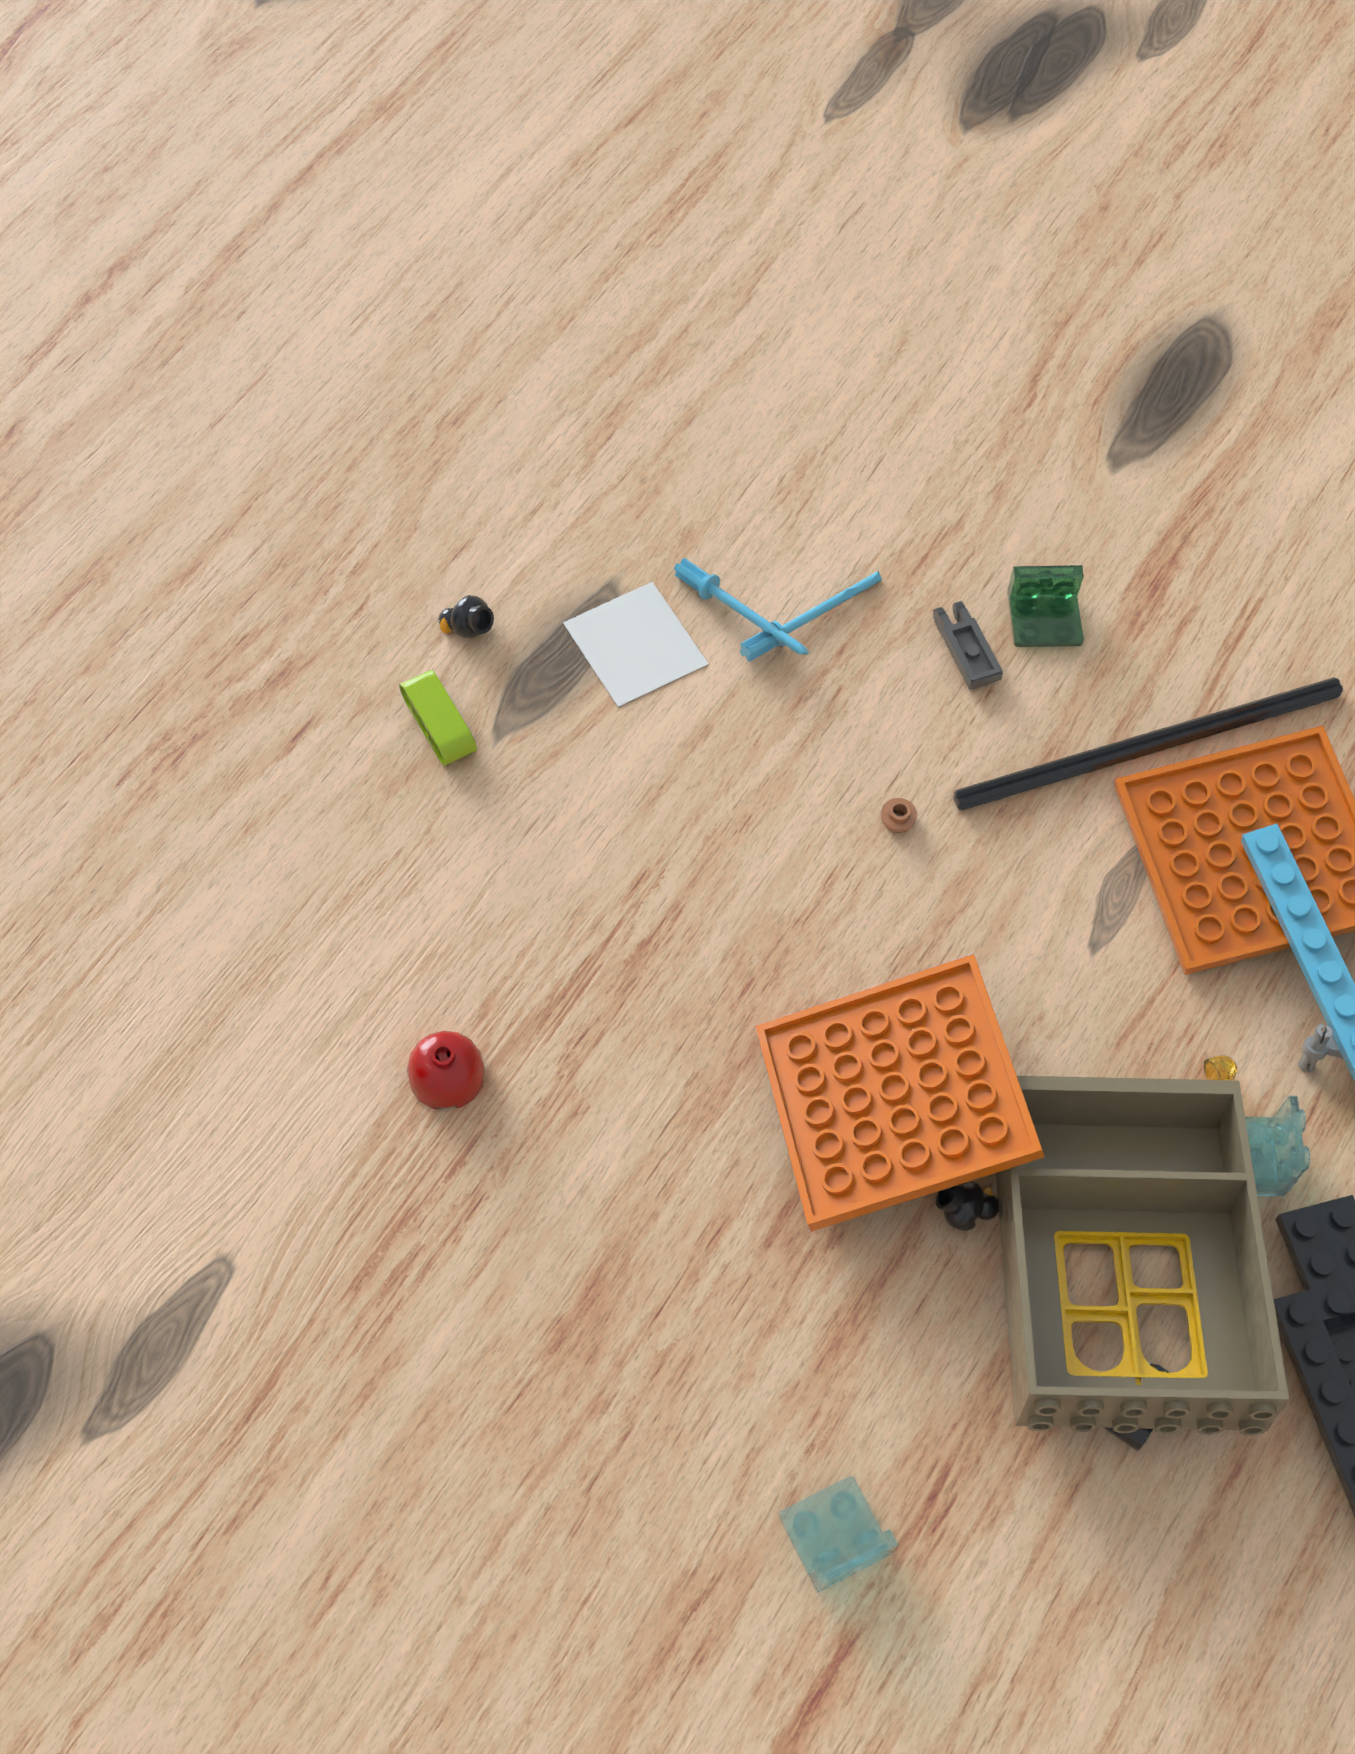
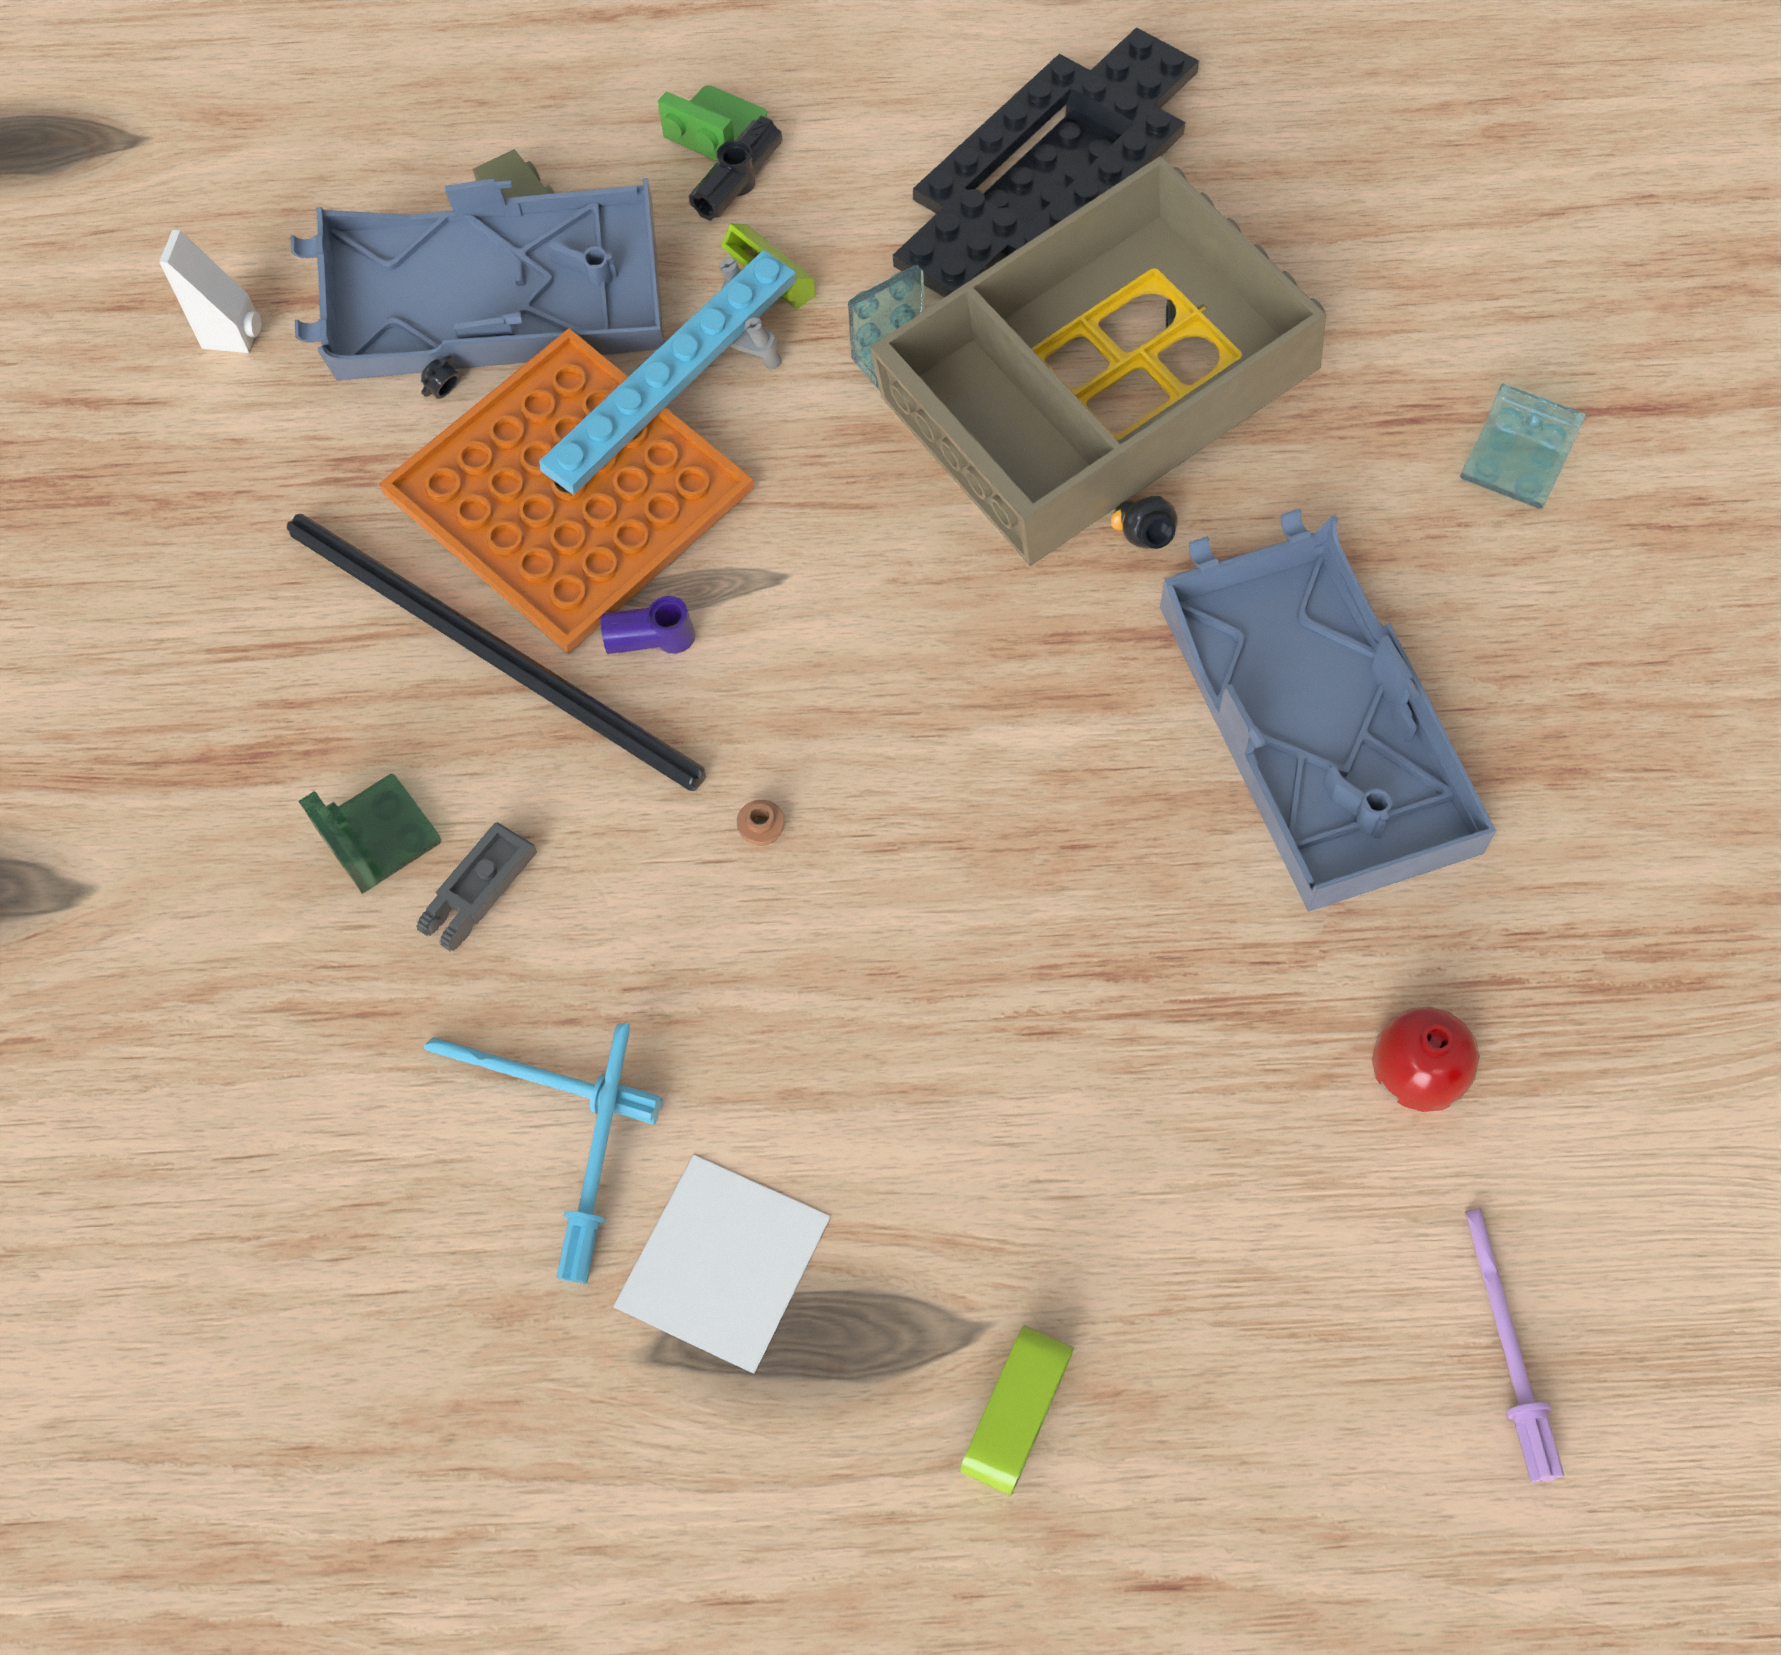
camera: 120 degrees left, 0 degrees up
black animal [439,595,494,638] -> none
orange plate [755,954,1045,1232] -> none
clear yellow hinge [1204,1055,1237,1080] -> none
none -> dark purple piece [600,596,695,654]
none -> sand blue piece [1160,509,1496,912]
none -> lavender piece [1465,1208,1565,1483]

